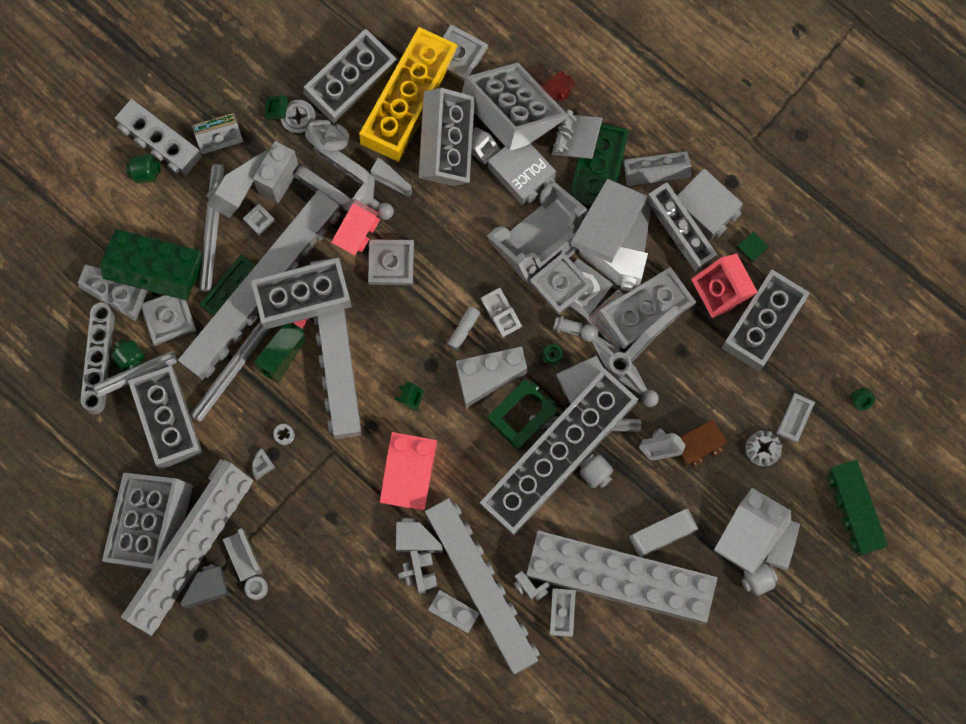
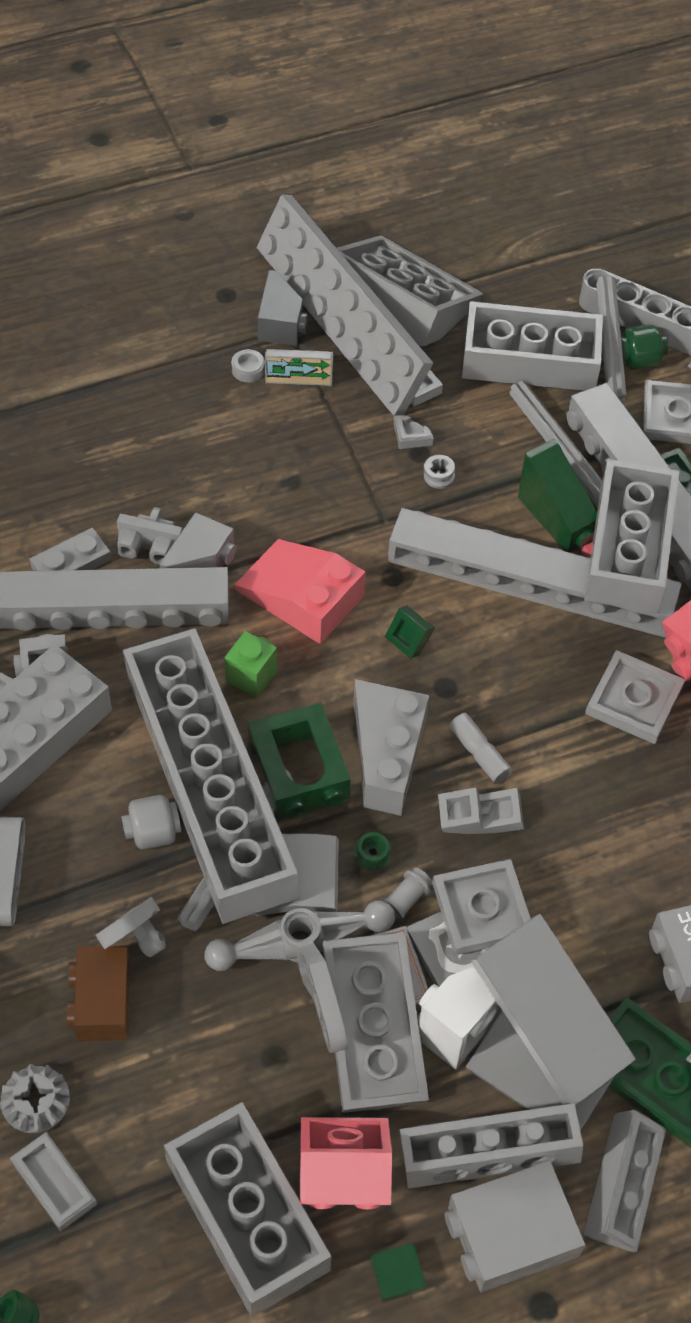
camera: 115 degrees right, 20 degrees down
light grey windscreen [487,181,588,286] -> none
none -> bright green brick [224,631,277,698]

